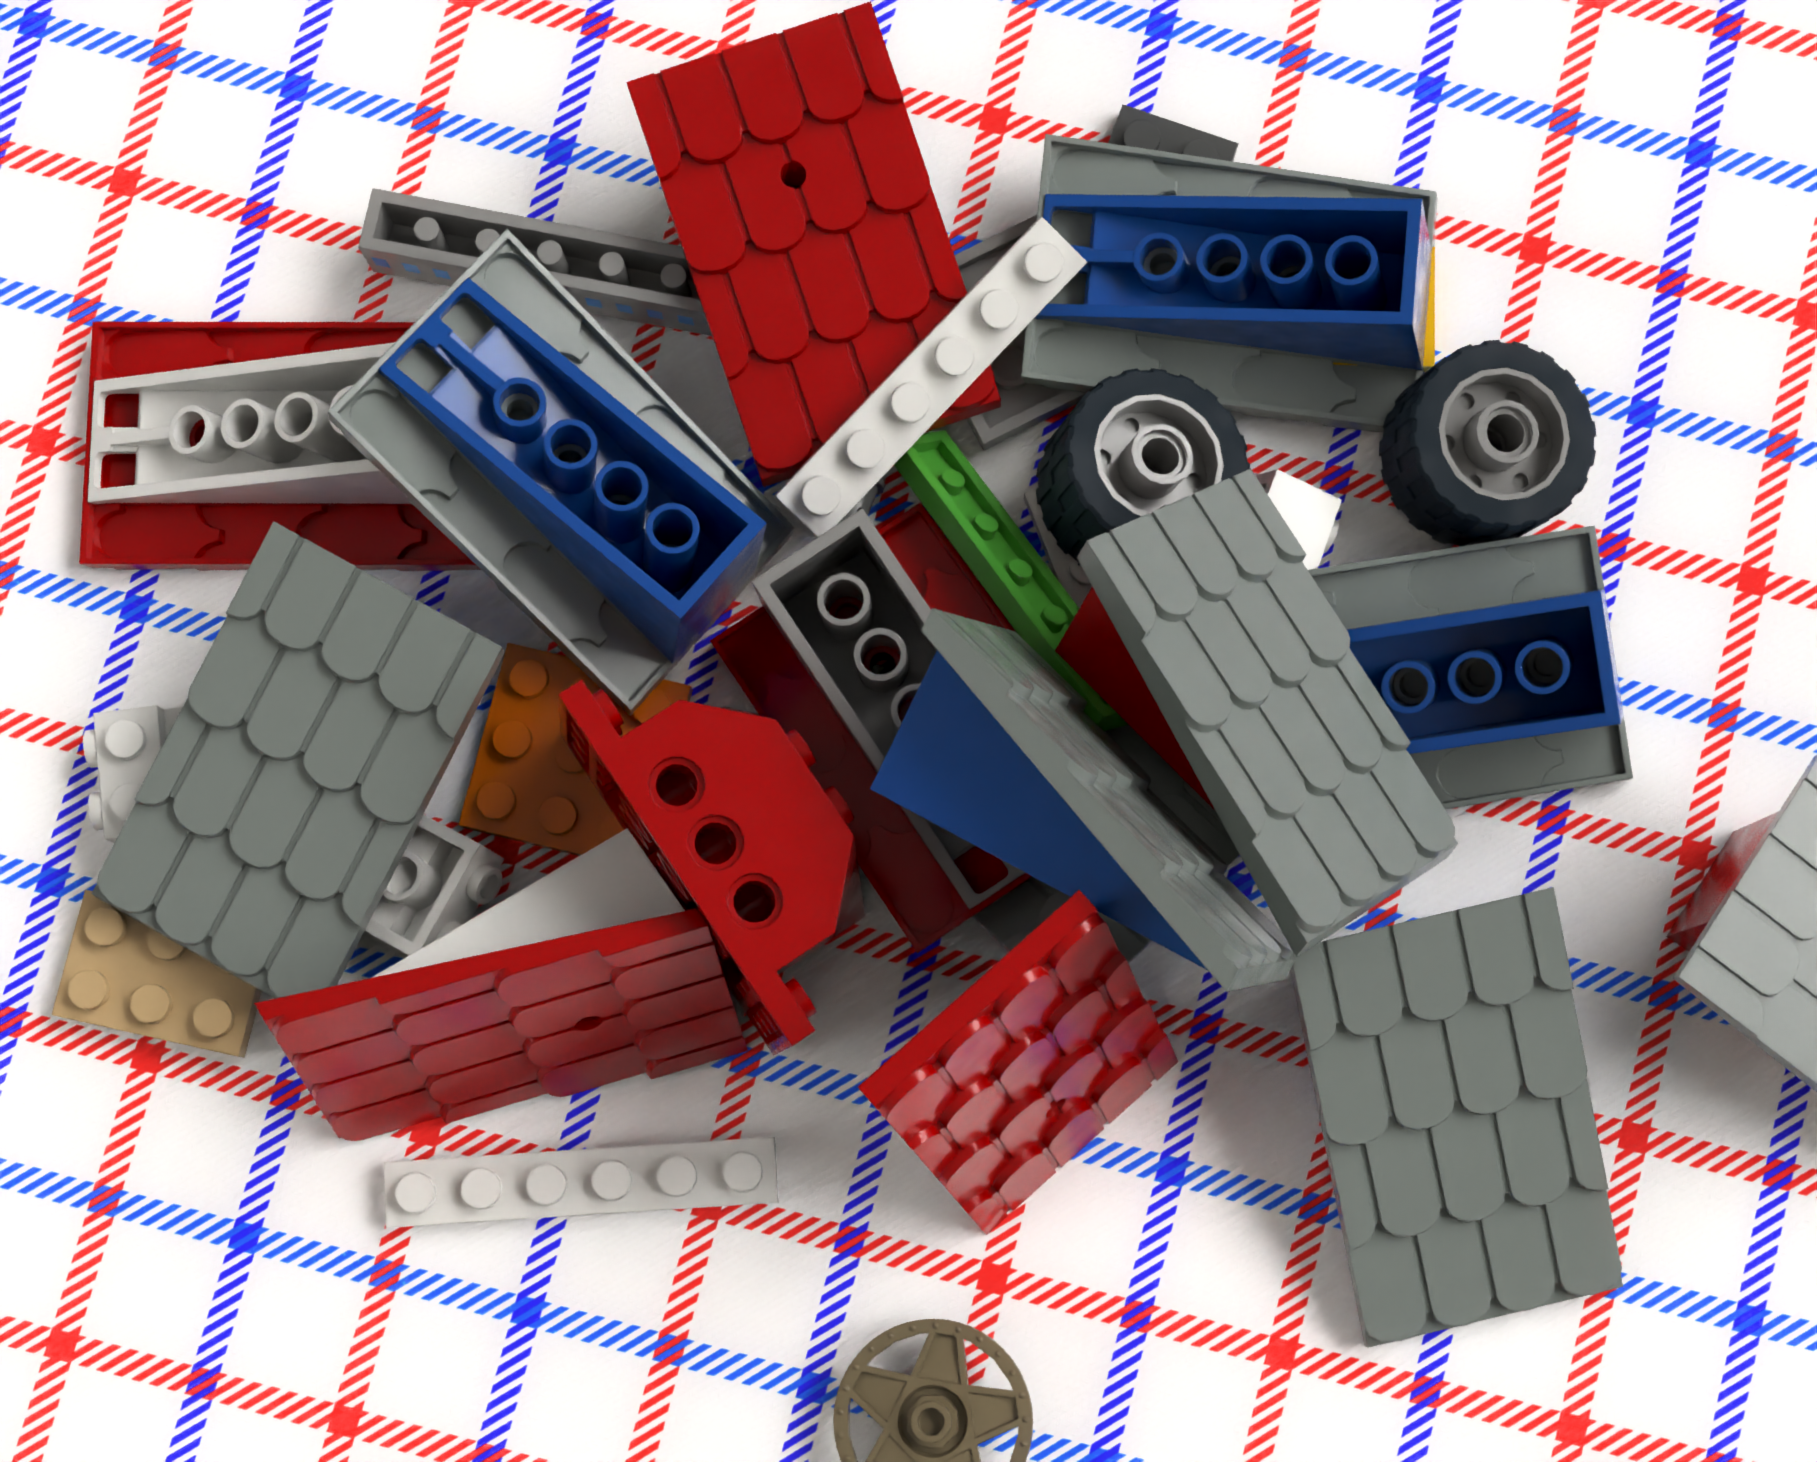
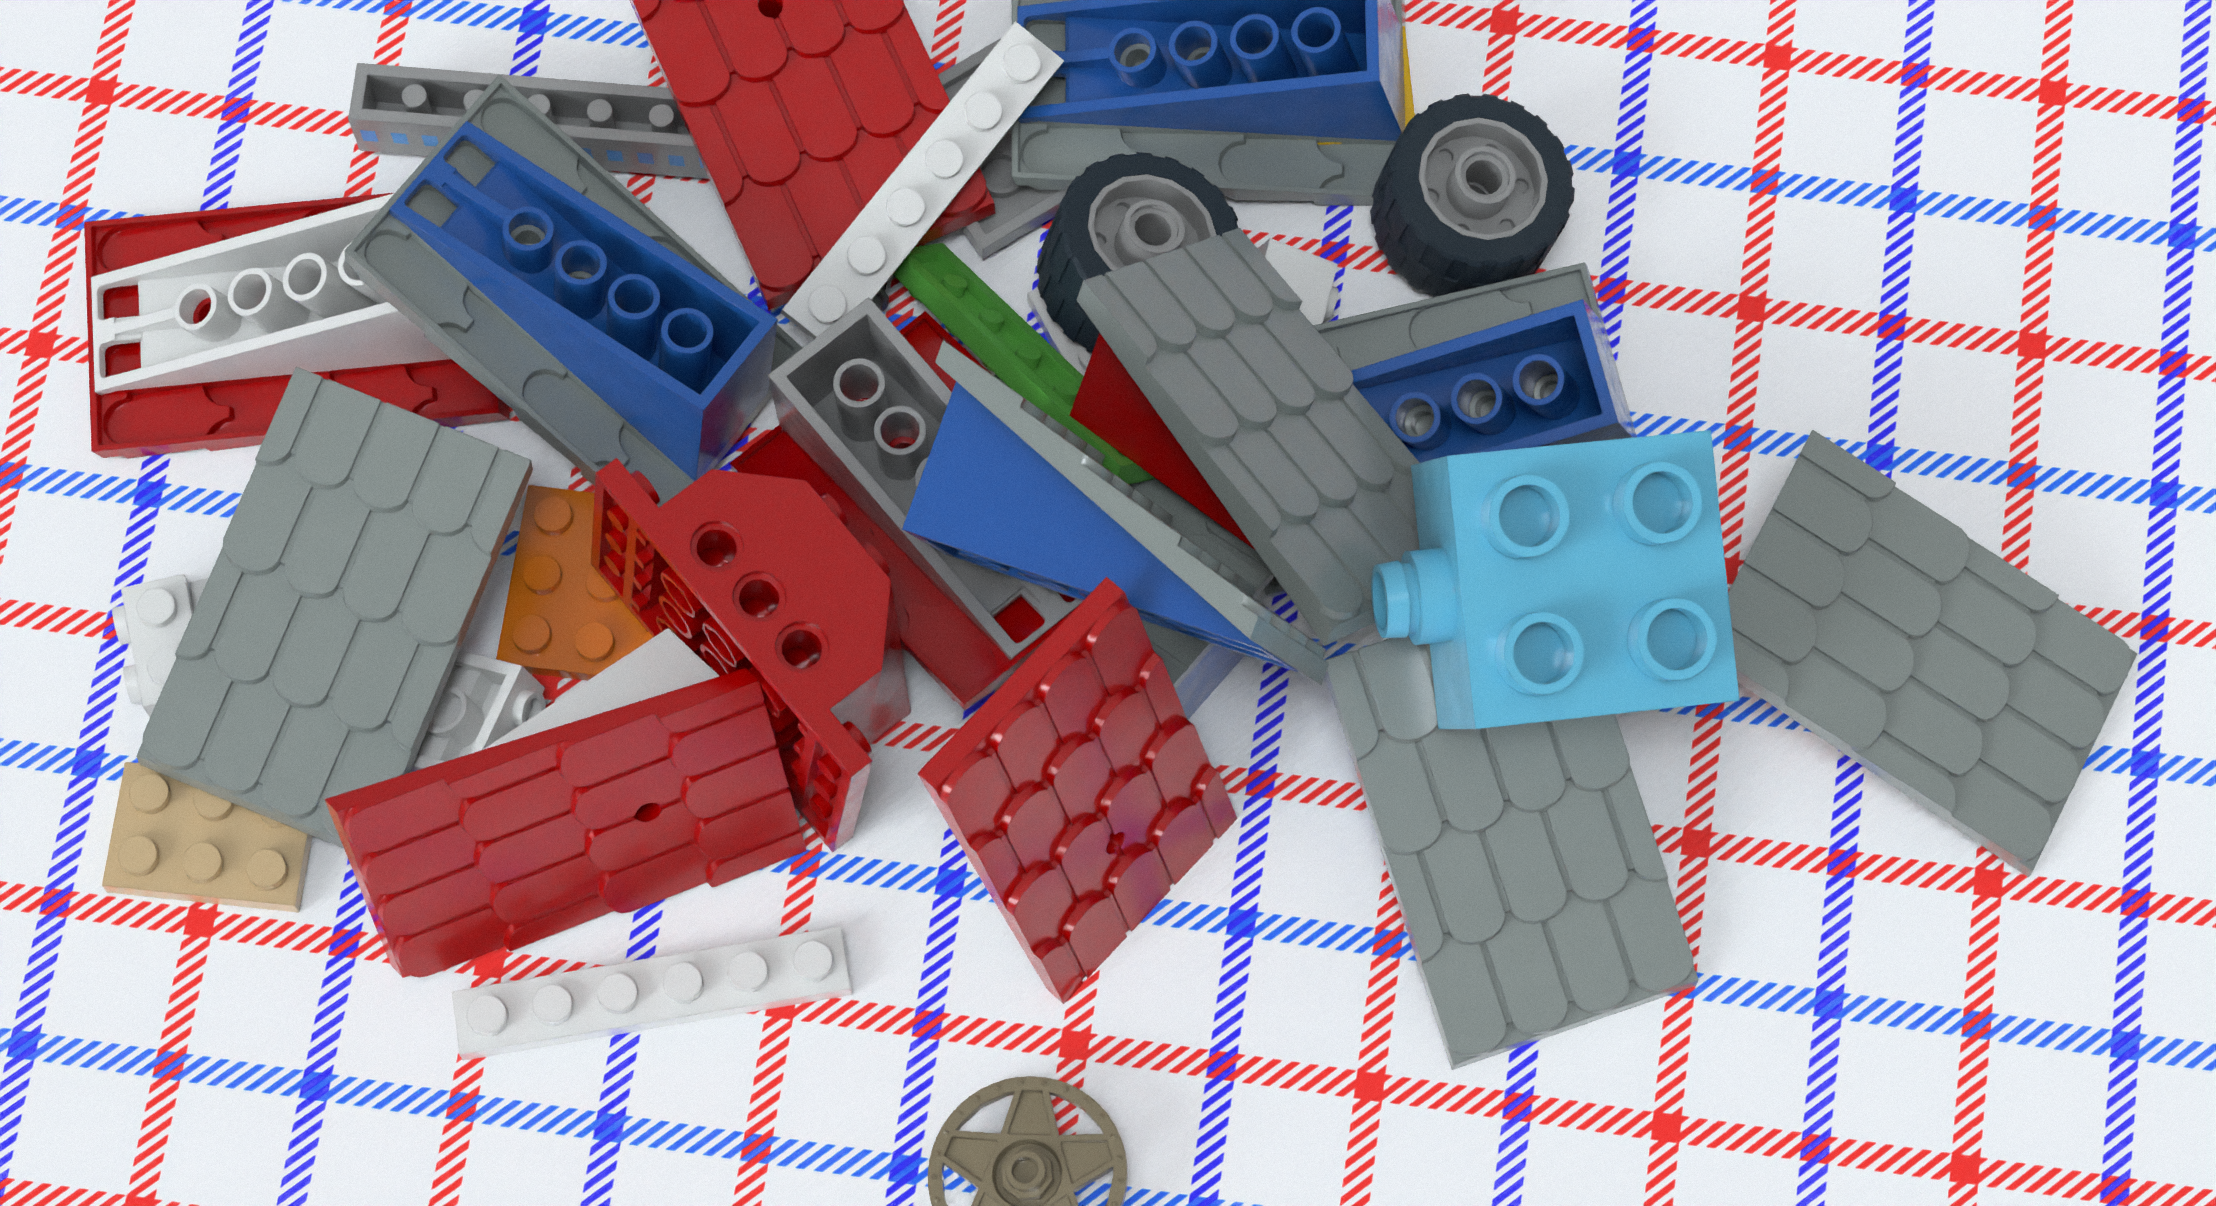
camera: 10 degrees left, 10 degrees down
none -> medium azure brick [1371,430,1740,729]

